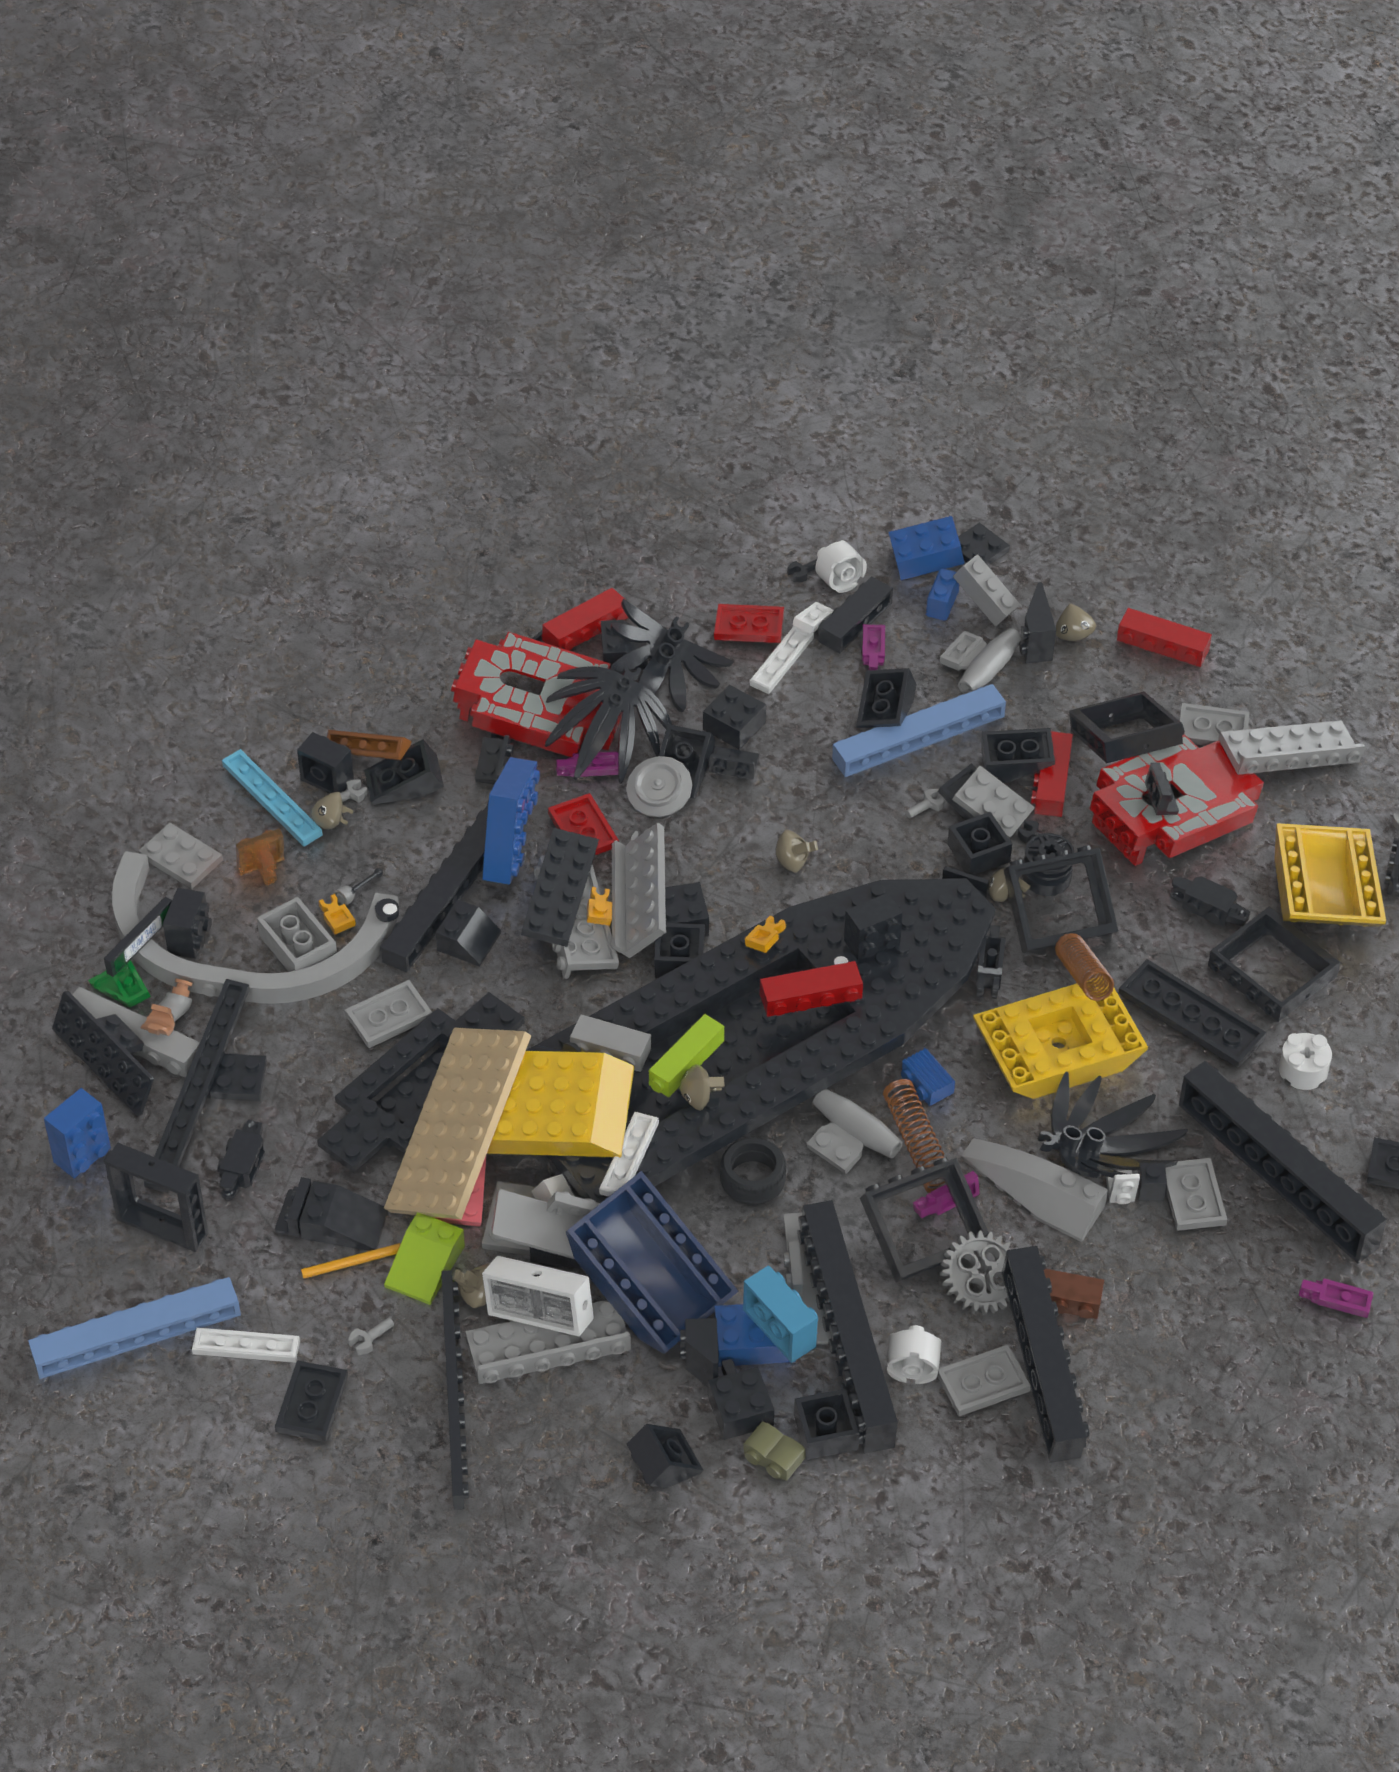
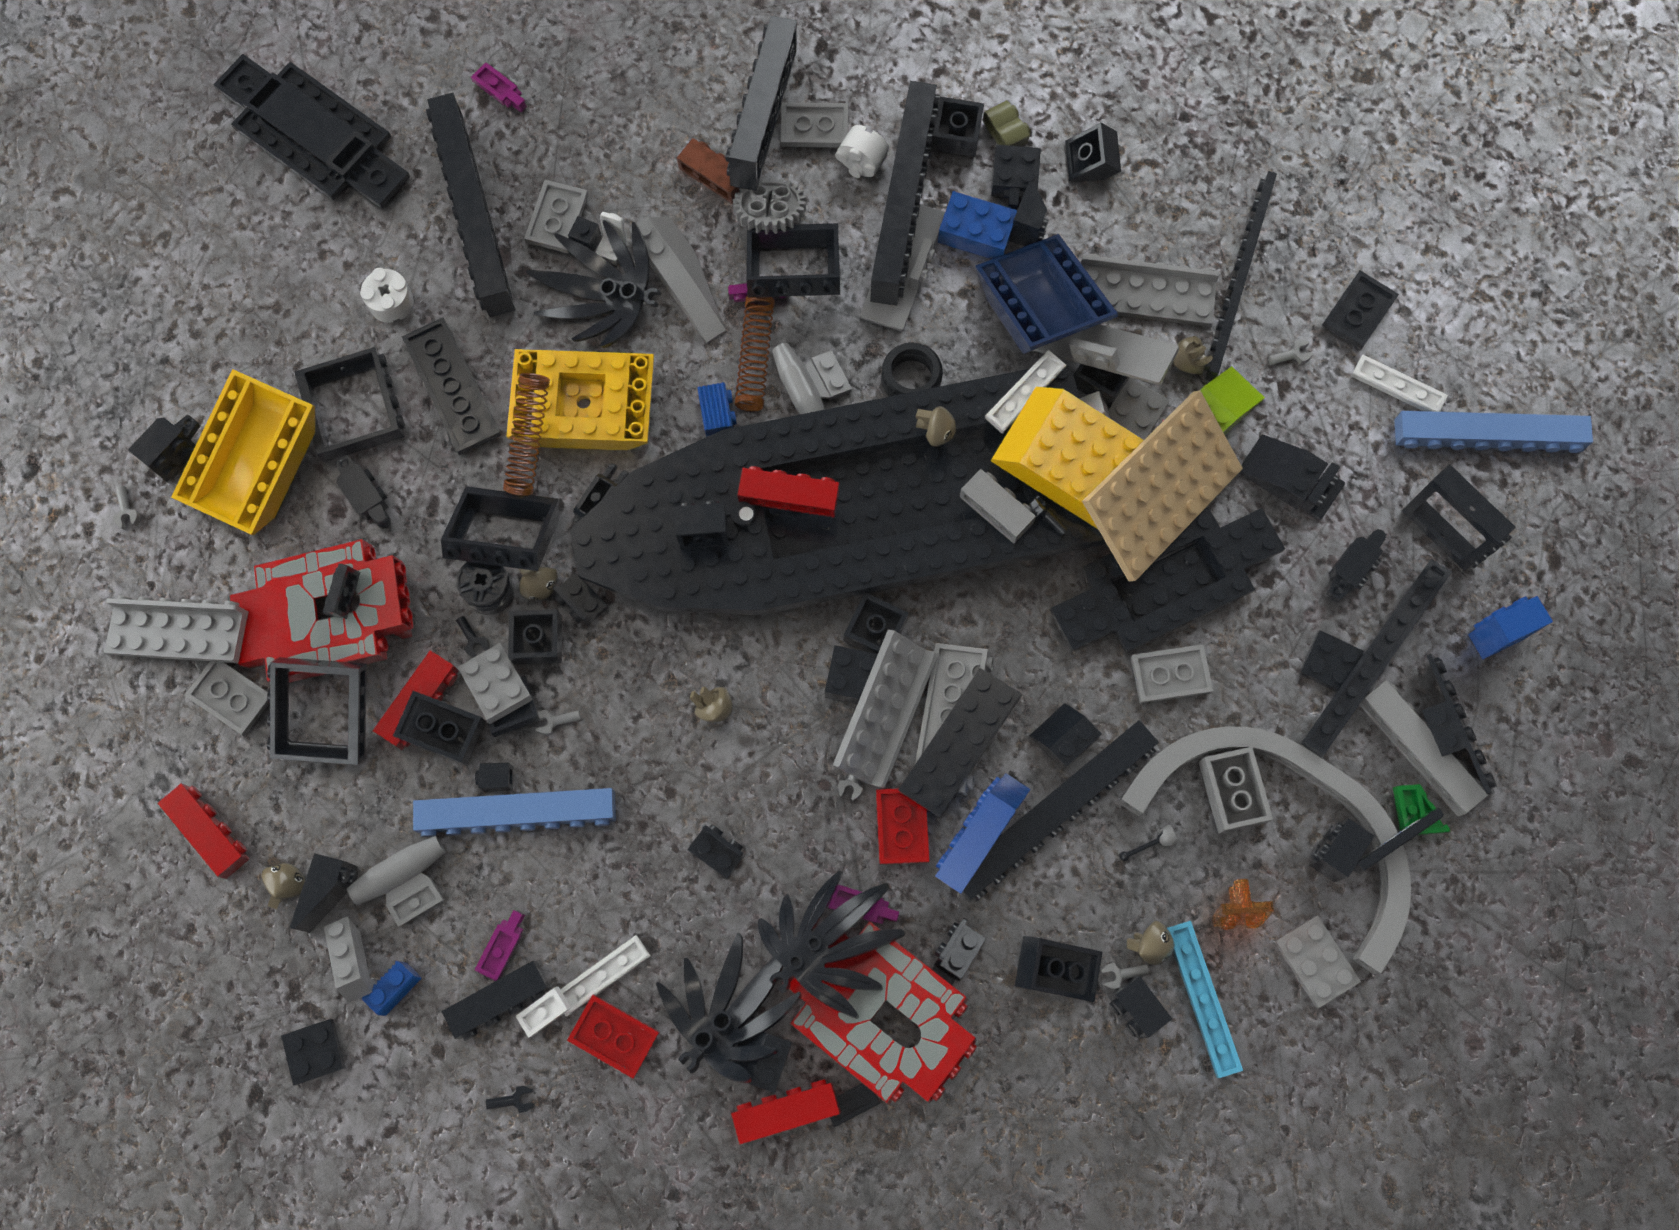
camera: 155 degrees left, 25 degrees up
nougat piece [140,978,193,1036] -> none
light orange bar [301,1243,401,1279] -> none
light orange plate [319,894,356,935] -> none
dark orange slope [327,730,412,760] -> none
black tile [375,898,399,922] -> none
white brick [482,1256,594,1336] -> none
light orange plate [587,887,612,926] -> none
light grey piece [626,756,693,818] -> none
lime brick [649,1014,724,1098] -> none
black slope [659,724,716,799] -> none
black brick [703,685,766,750] -> none
dark azure brick [743,1265,818,1363] -> none
light orange plate [745,916,786,953] -> none
white brick [815,540,867,593] -> none
black slope [856,668,917,728] -> none
blue brick [889,516,965,580] -> none
none -> black brick [475,762,513,792]

